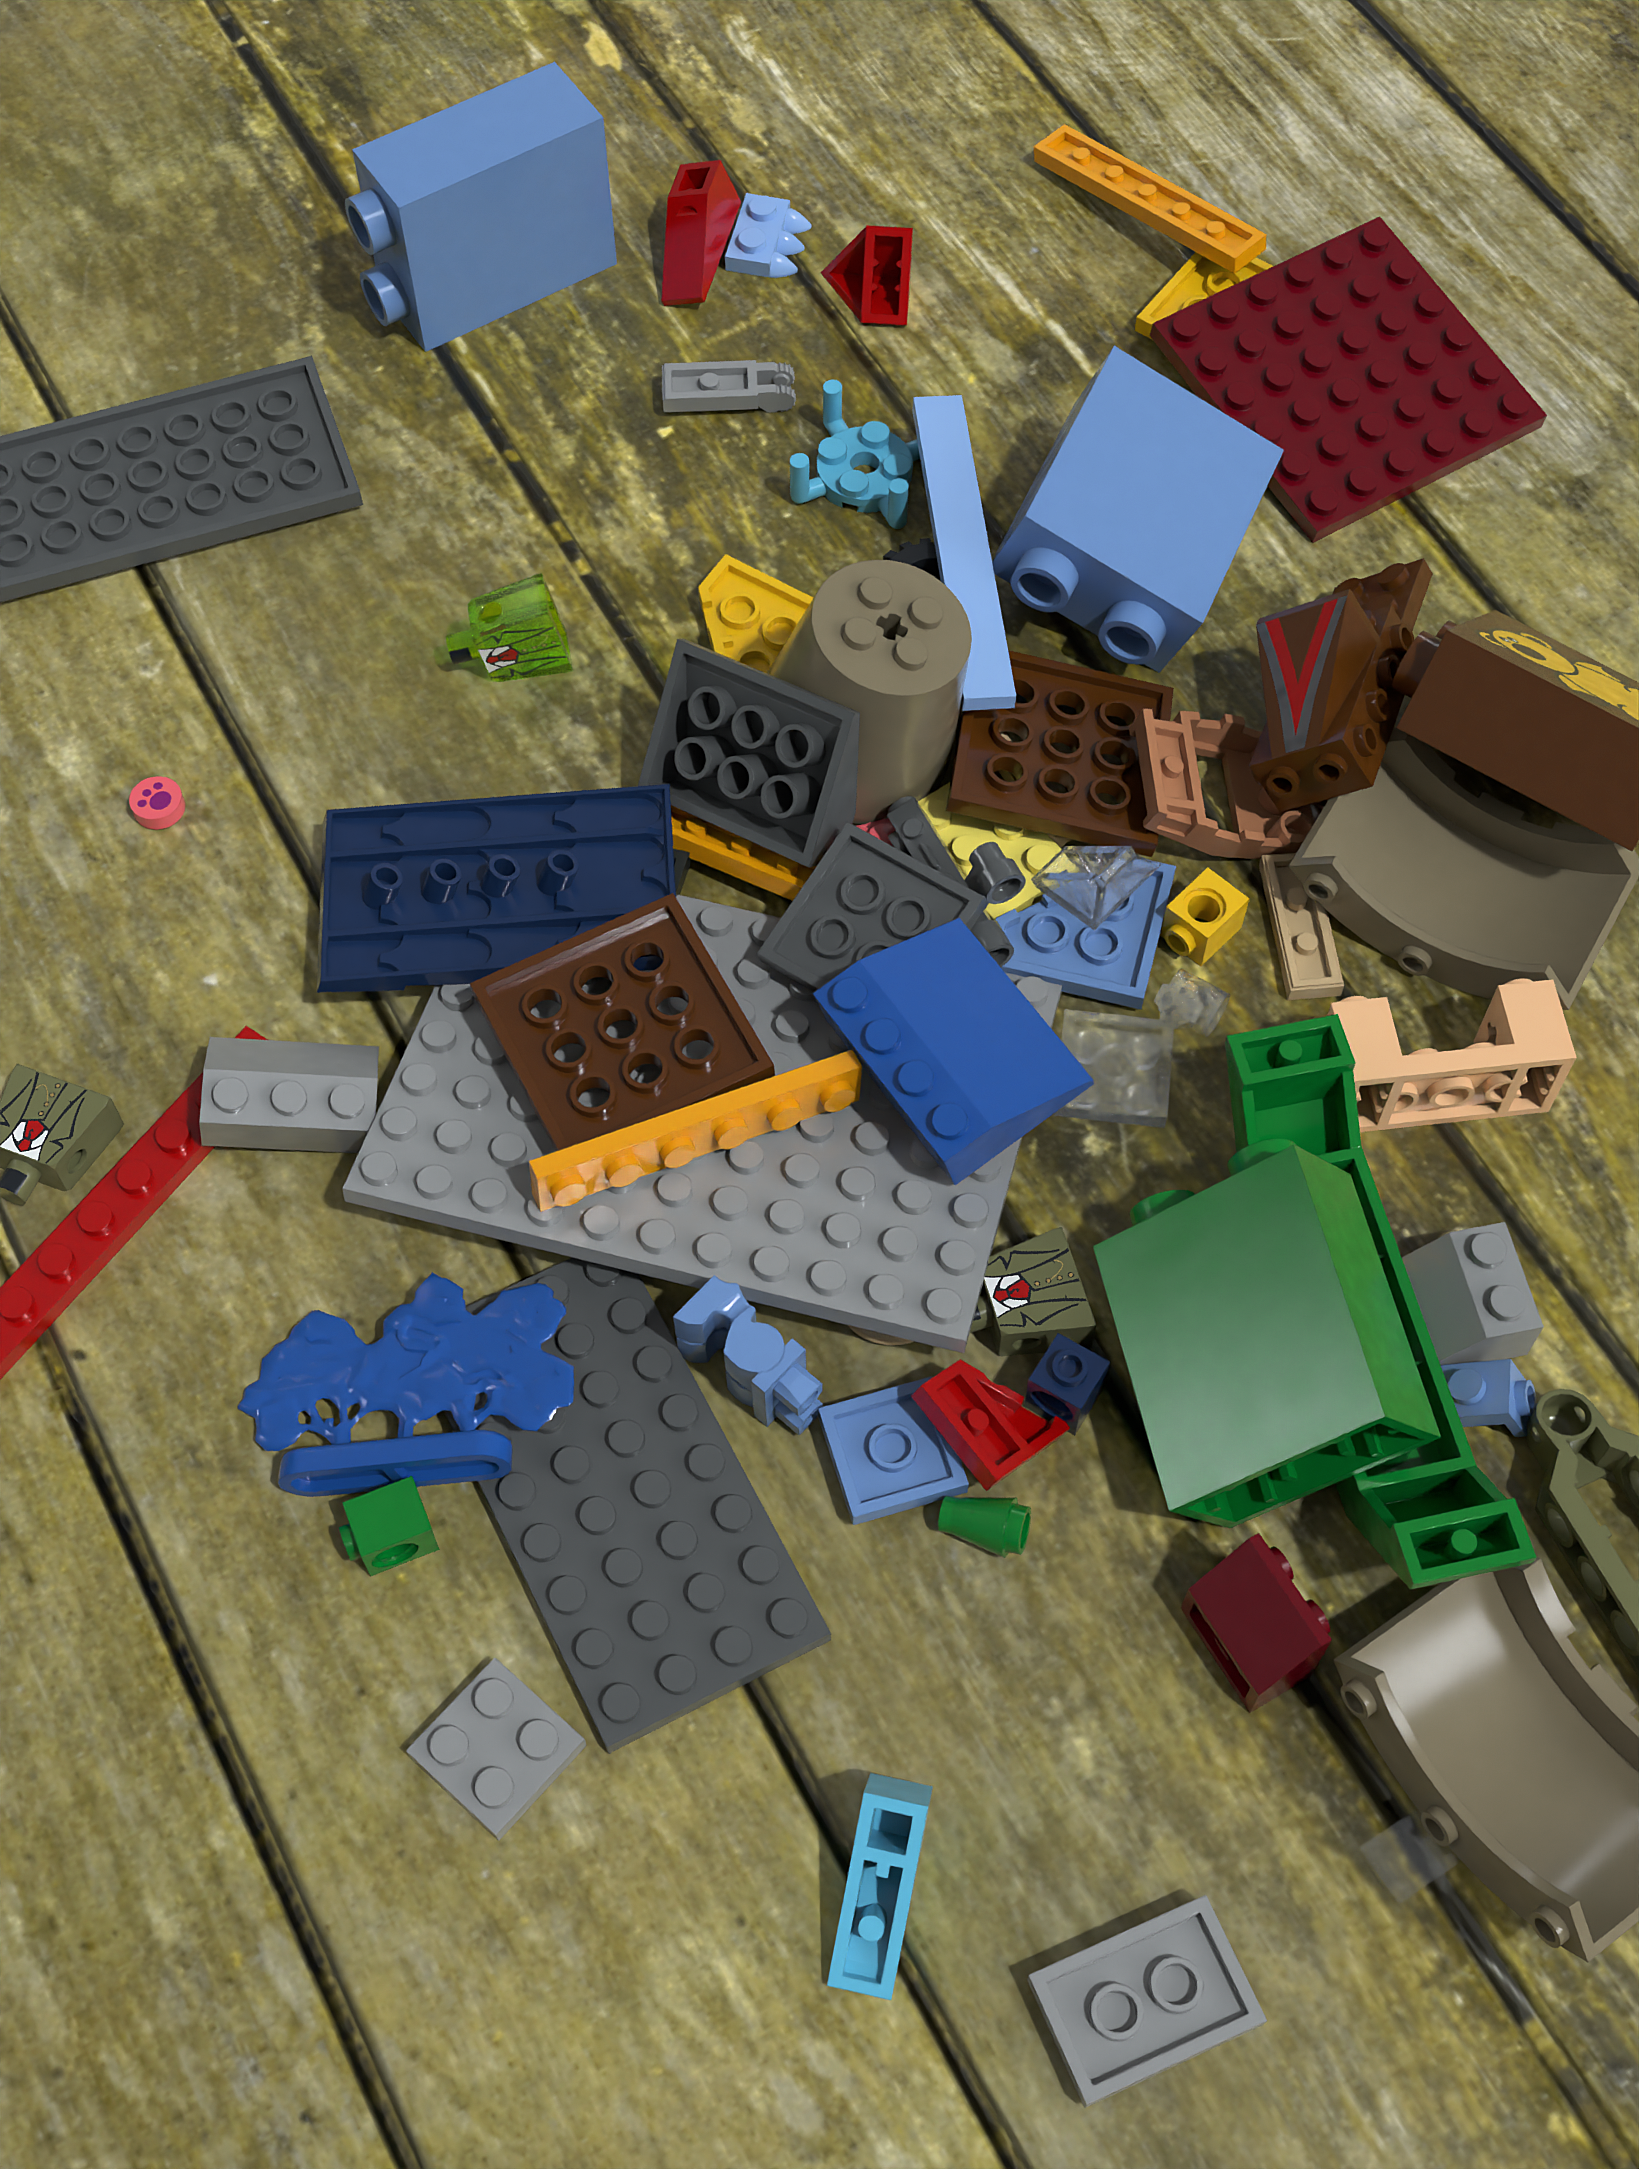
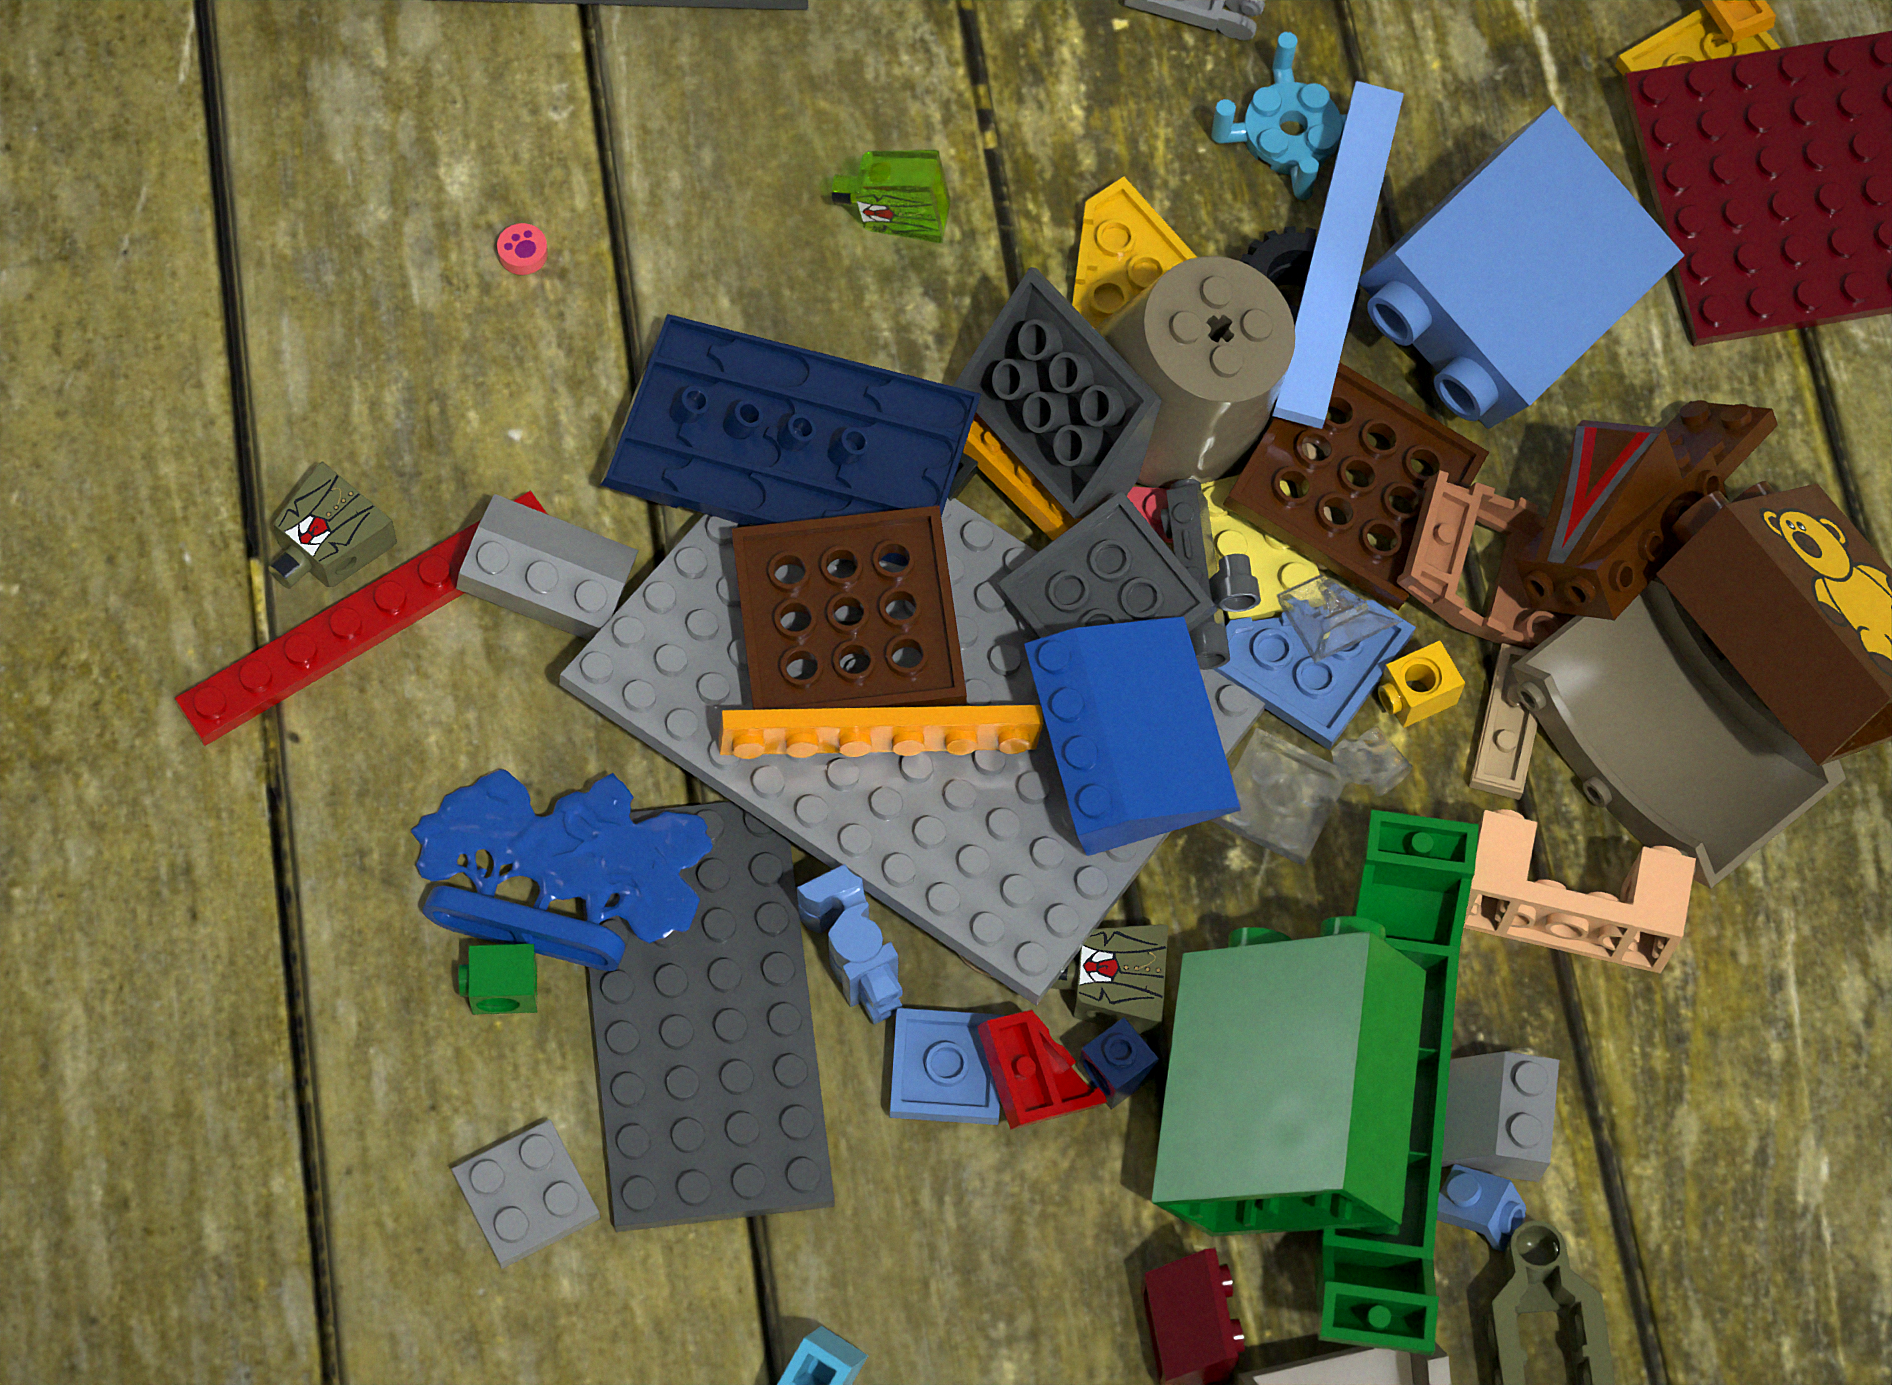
camera: 15 degrees right, 5 degrees up
green cone [938,1495,1031,1558] -> none

